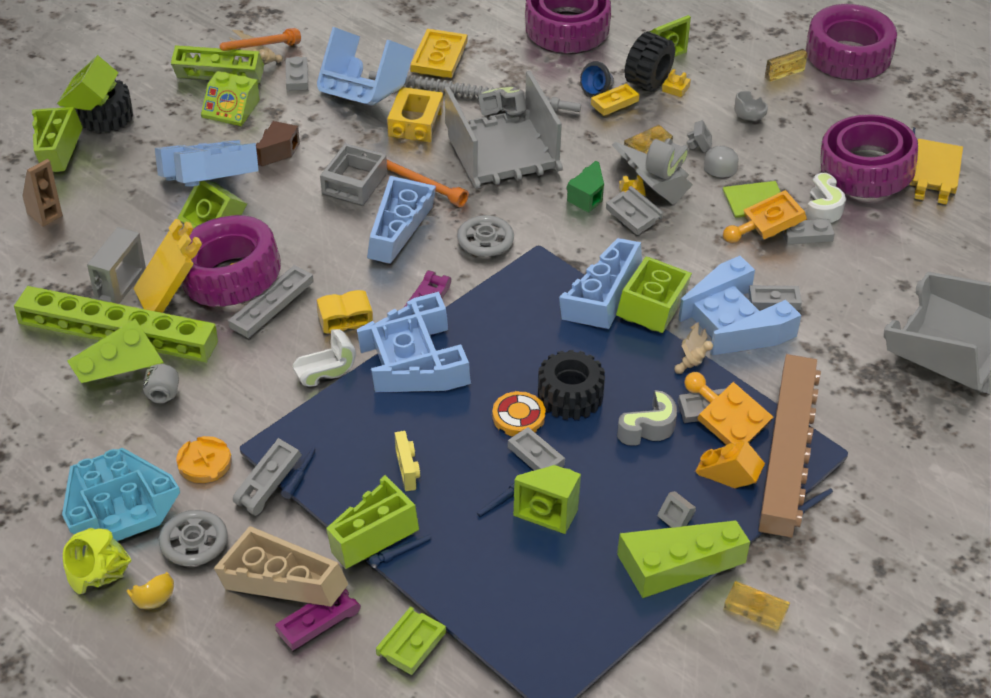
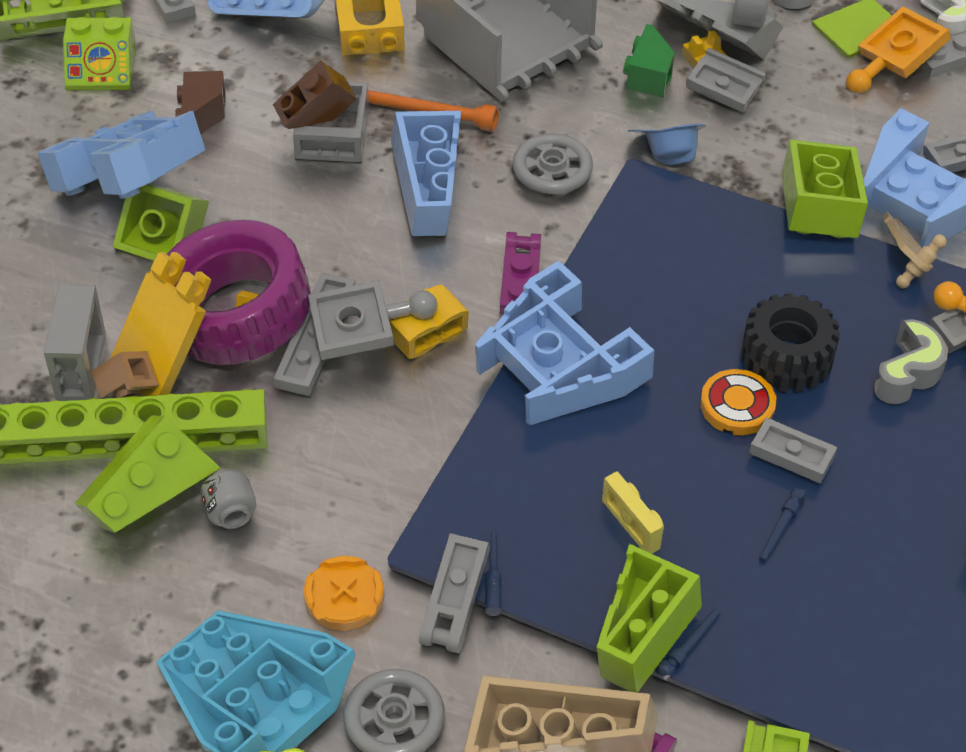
camera: 20 degrees left, 5 degrees up
white animal [292,329,356,387] -> none
lime slope [513,465,581,534] -> none
light blue wedge [559,238,642,329] -> none
none -> medium nougat brick [91,351,159,399]
none -> reddish brown slope [273,60,357,129]
none -> light grey plate [308,280,437,360]
none -> medium blue piece [628,124,706,165]

